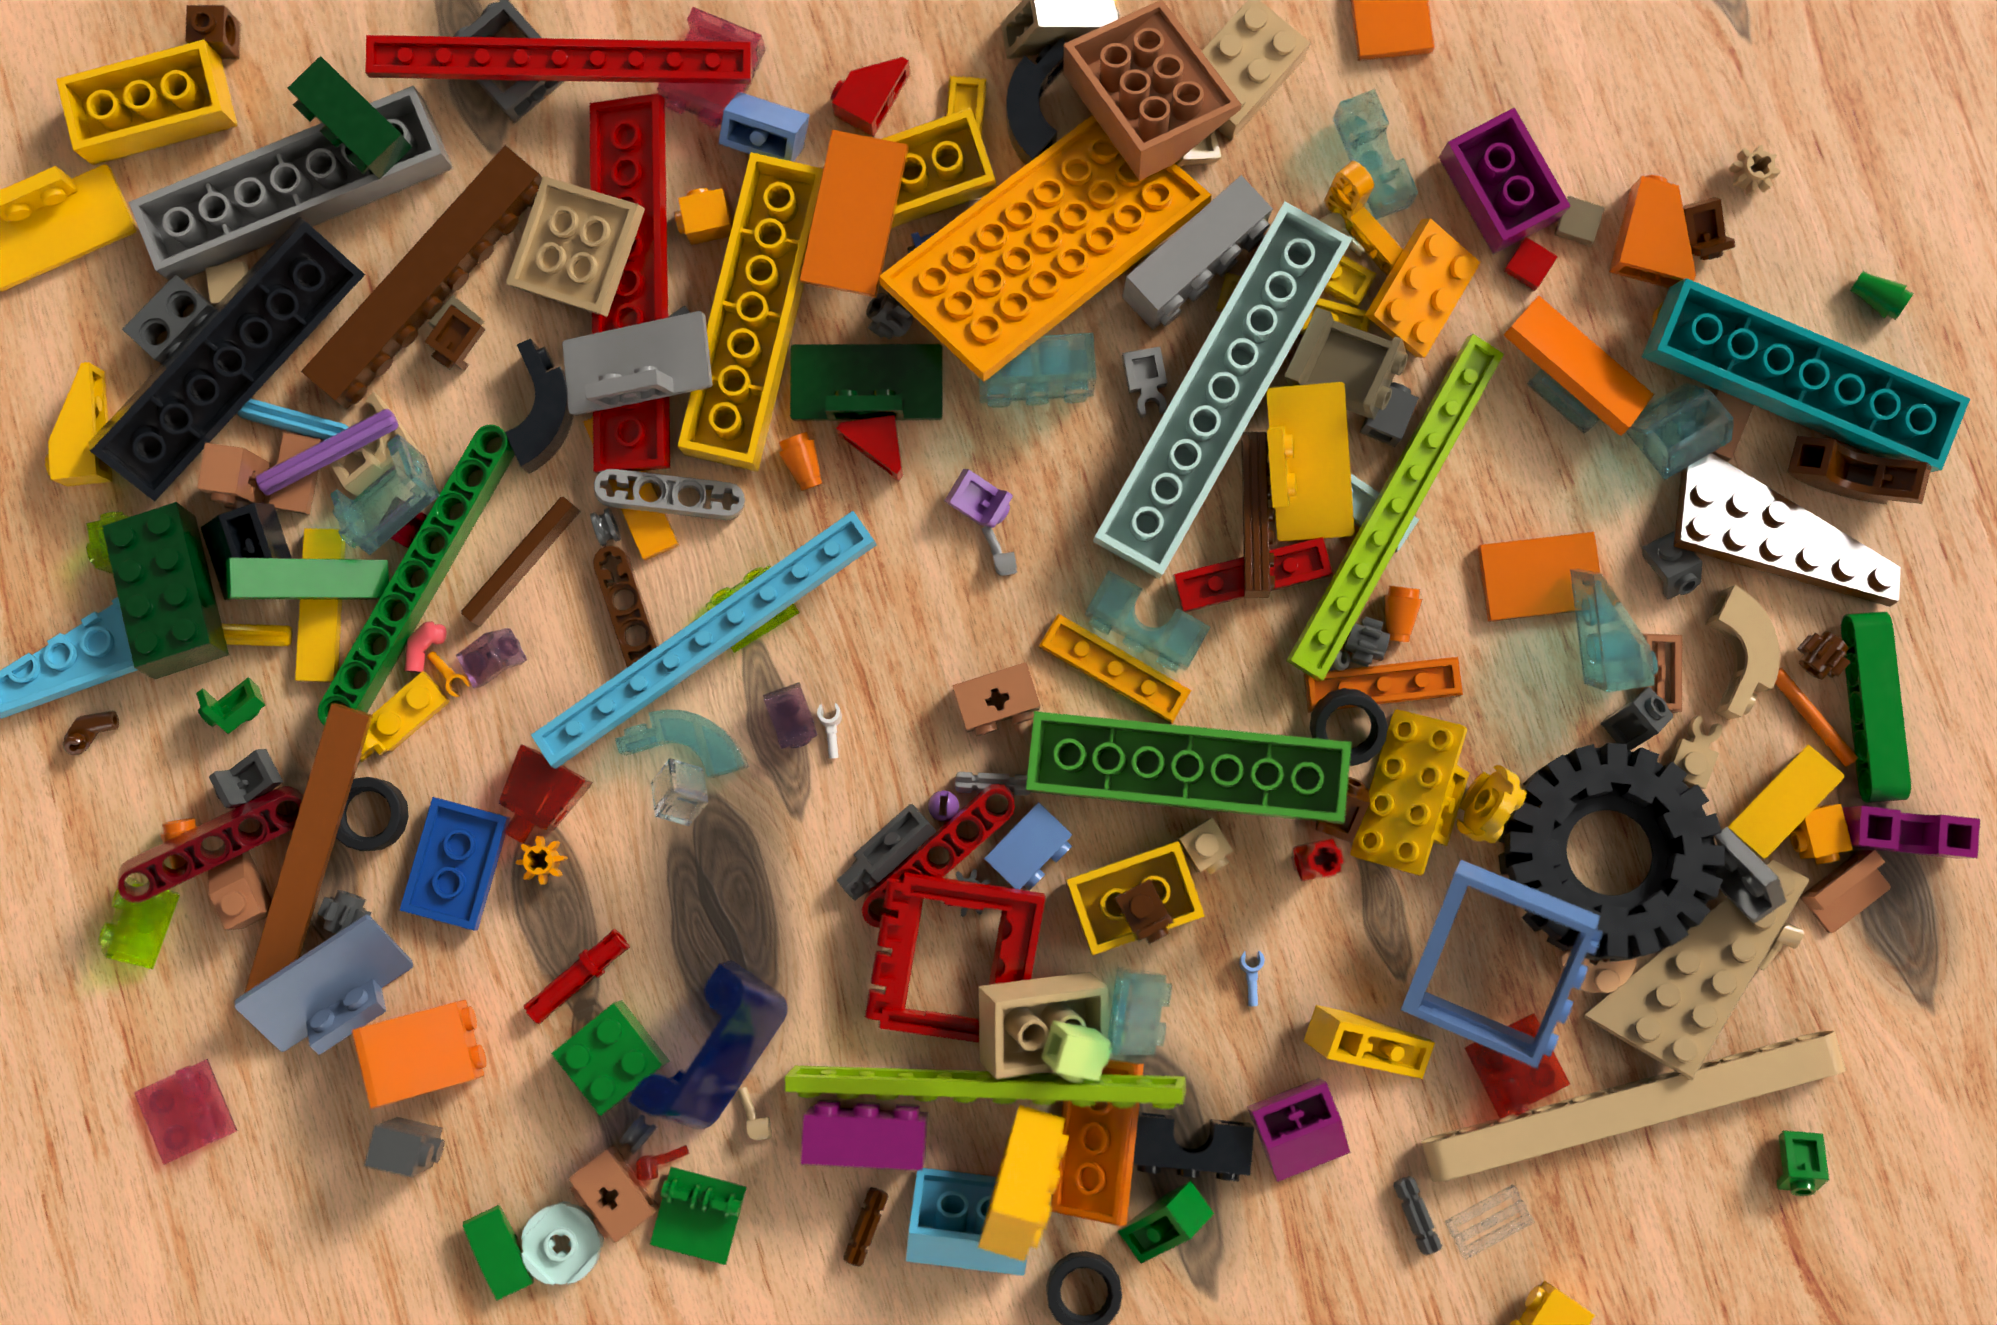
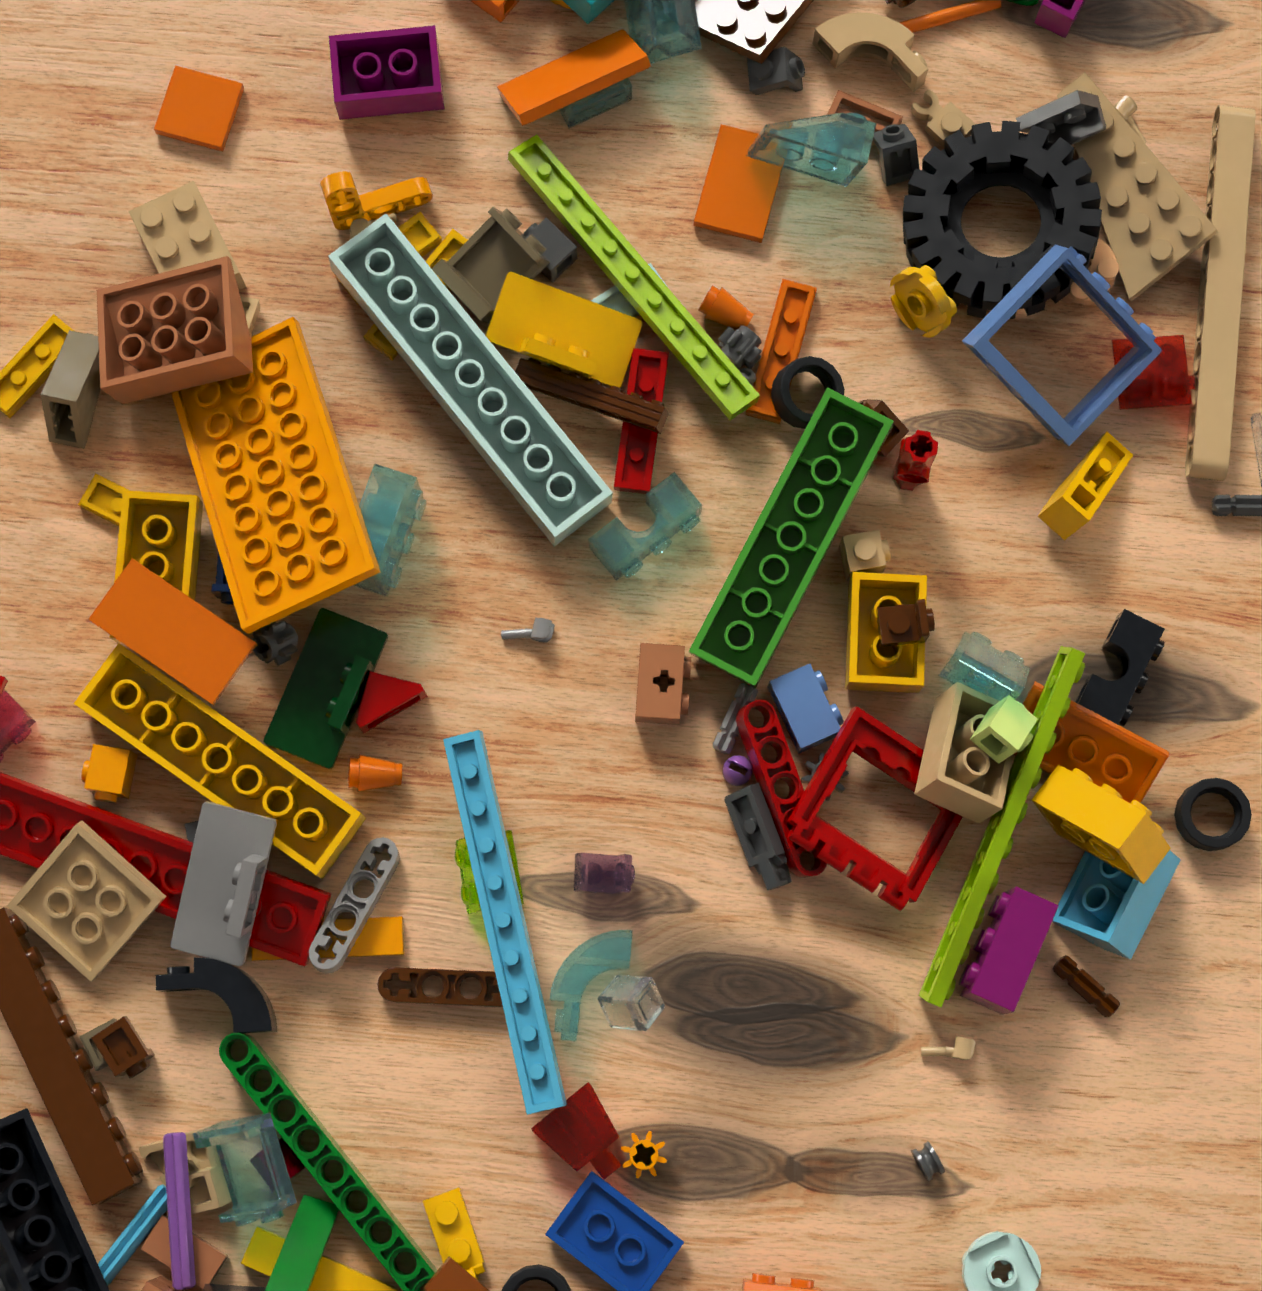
camera: 70 degrees left, 5 degrees down
coral arm [404,621,447,673] -> none
light orange hand [427,651,471,697] -> none
bracket [456,628,527,688] -> none
reddish brown tile [461,497,581,627] -> none
red pin [523,929,630,1024] -> none
green brick [551,1000,670,1116] -> none
nougat brick [568,1145,660,1243] -> none
dark grey bush [590,508,621,546] -> none
clear blue windscreen [627,960,788,1129] -> none
clear red hand [636,1145,690,1181] -> none
green hinge [650,1166,747,1265] -> none
medium blue brick [719,92,810,162] -> none
white hand [817,703,842,759] -> none
red slope [831,57,911,137] -> none
medium lavender bracket [944,469,1013,528] -> none
black arch [1006,38,1067,165] -> none
light orange tile [1039,613,1192,724] -> none
green slope [1117,1181,1214,1263] -> none
light grey brick [1122,175,1273,330] -> none
light grey plate [1122,347,1167,418] -> none
light blue hand [1239,951,1265,1006] -> none
magenta slope [1247,1078,1350,1182] -> none
clear light blue arch [1332,89,1419,220] -> none
yellow bracket [1350,709,1470,876] -> none
light orange plate [1365,218,1481,358] -> none
red tile [1503,237,1558,291] -> none
dark tan tile [1554,196,1605,246] -> none
yellow panel [1728,744,1844,859] -> none
light orange brick [1790,804,1853,864] -> none
nougat panel [1800,850,1891,933] -> none

